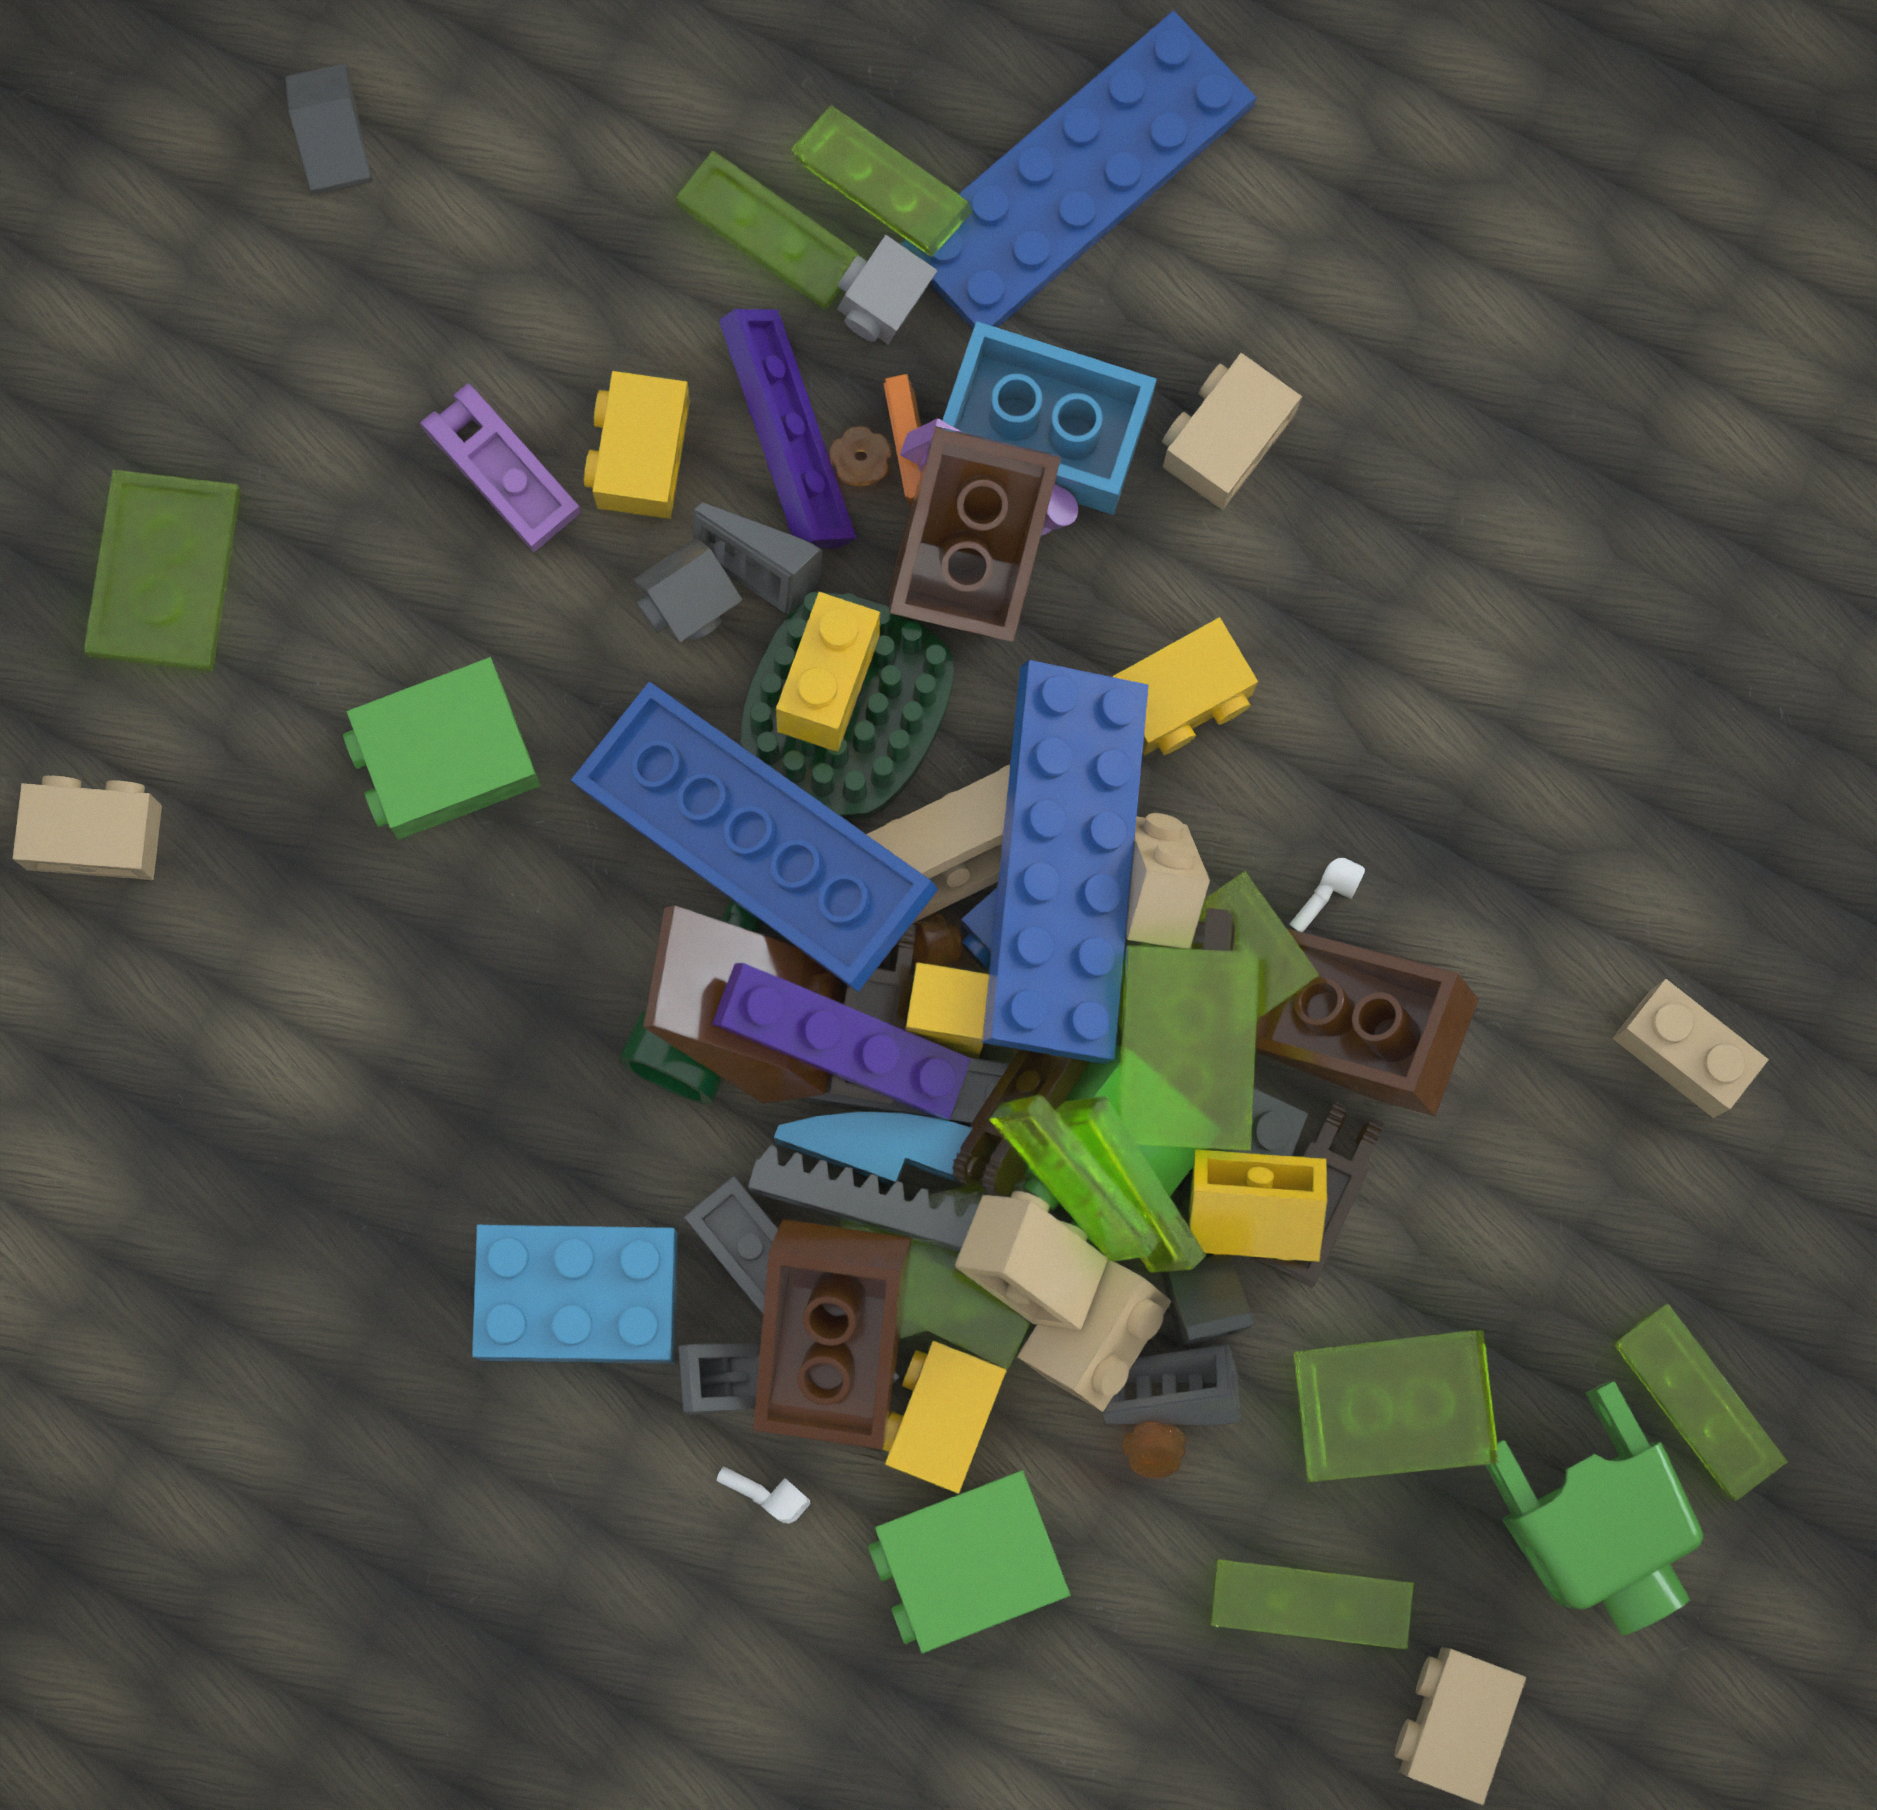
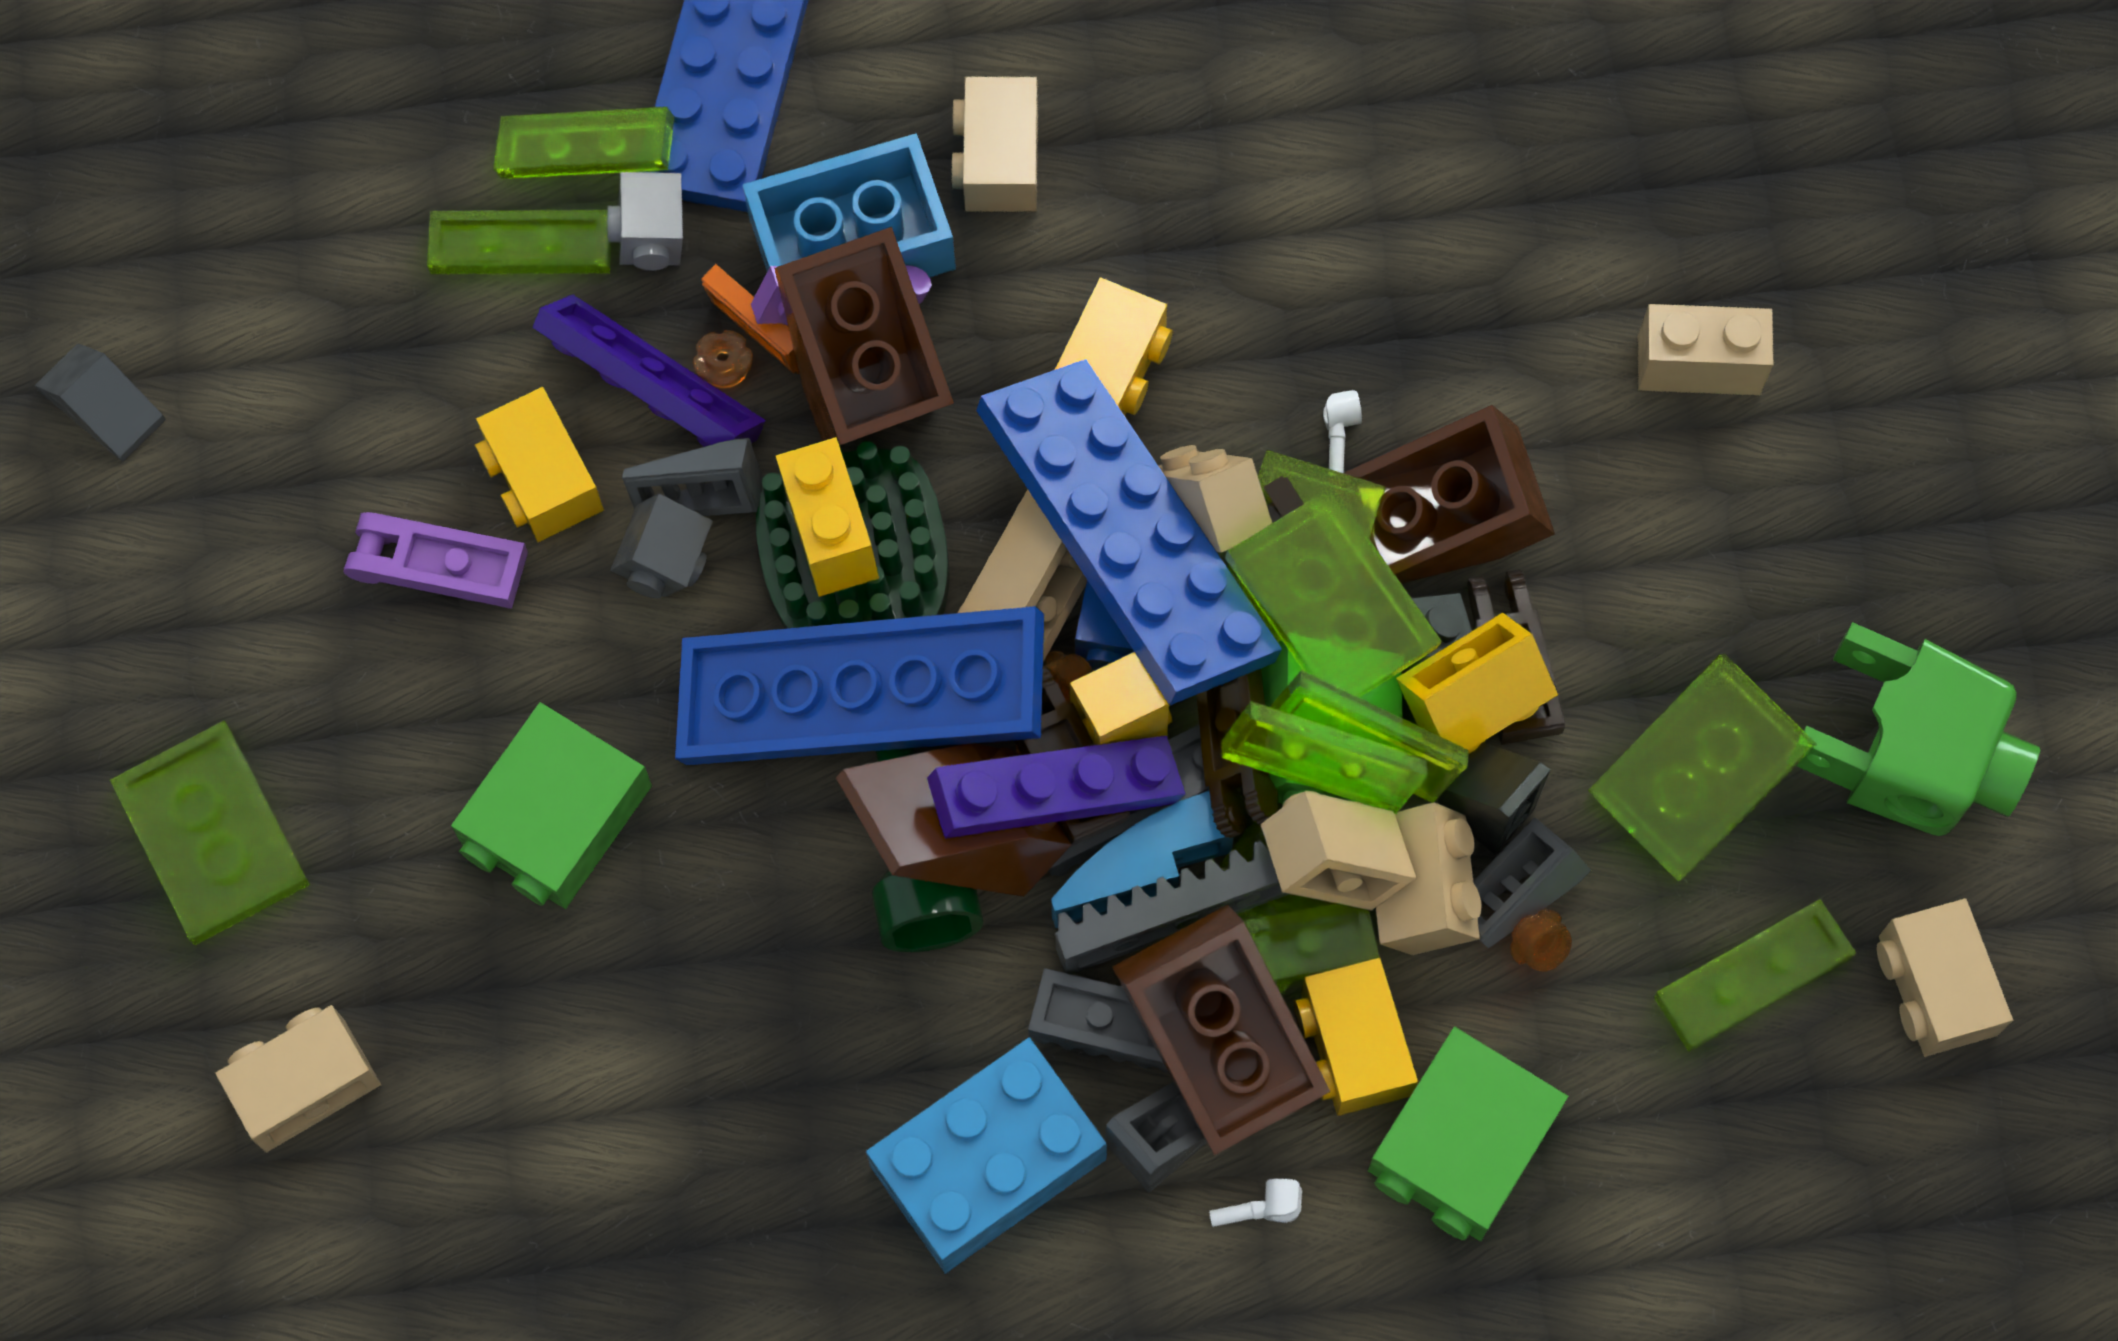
camera: 30 degrees left, 10 degrees down
clear neon green tile [1613,1304,1787,1501] -> none

